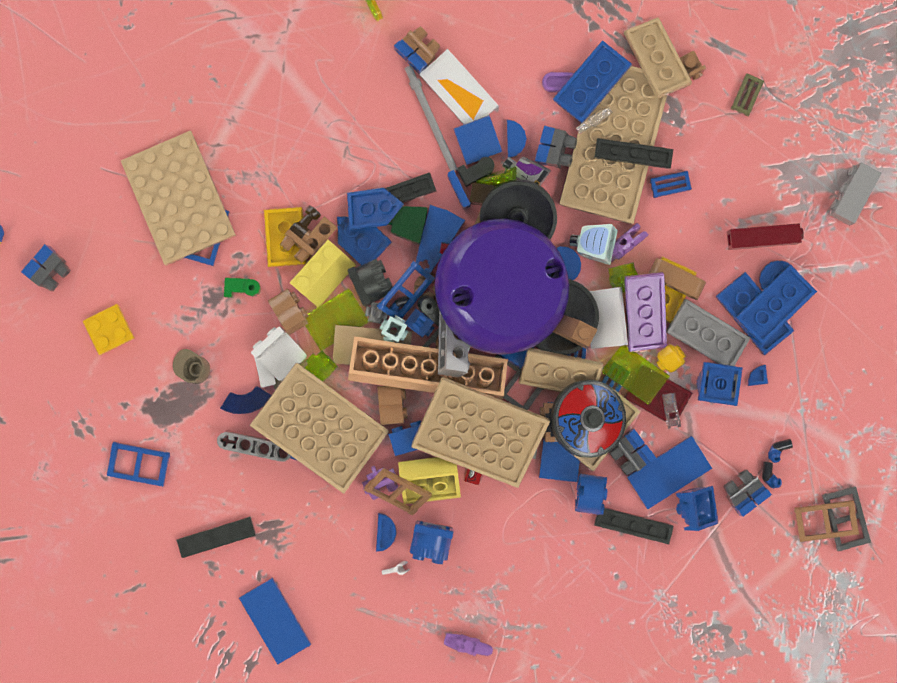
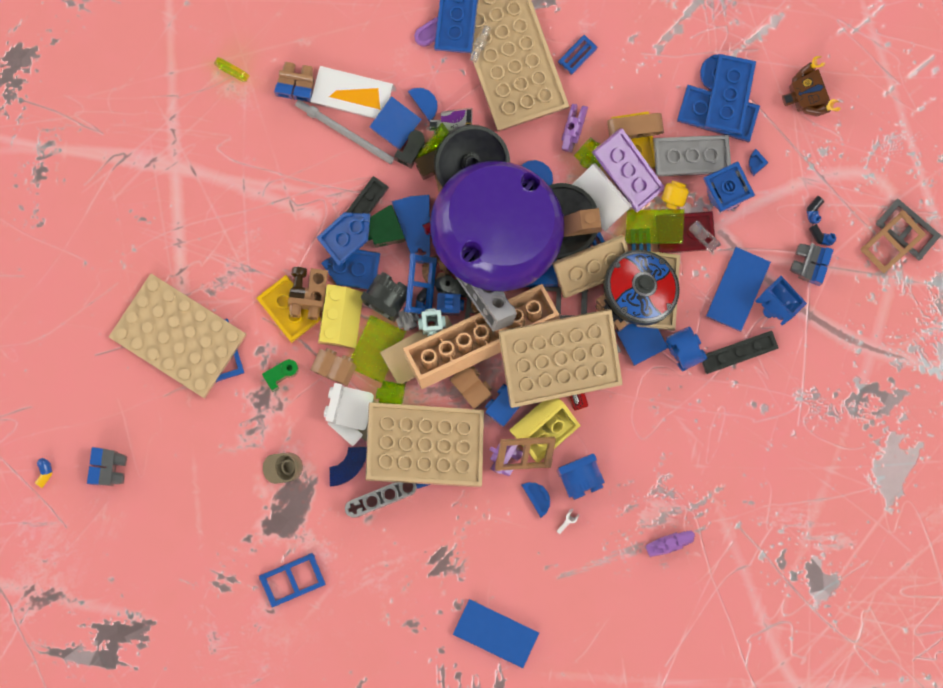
camera: 30 degrees left, 5 degrees down
yellow plate [83,304,135,355] -> none
pearl dark grey tile [177,517,256,558] -> none
blue tile [447,170,471,209] -> none
dark grey hips [535,126,577,168] -> none
torso [570,224,618,265] -> none
pearl dark grey tile [594,138,674,169] -> none
hips [609,429,657,475] -> none
dark red brick [727,223,804,250] -> none
none -> reddish brown torso [782,56,841,117]

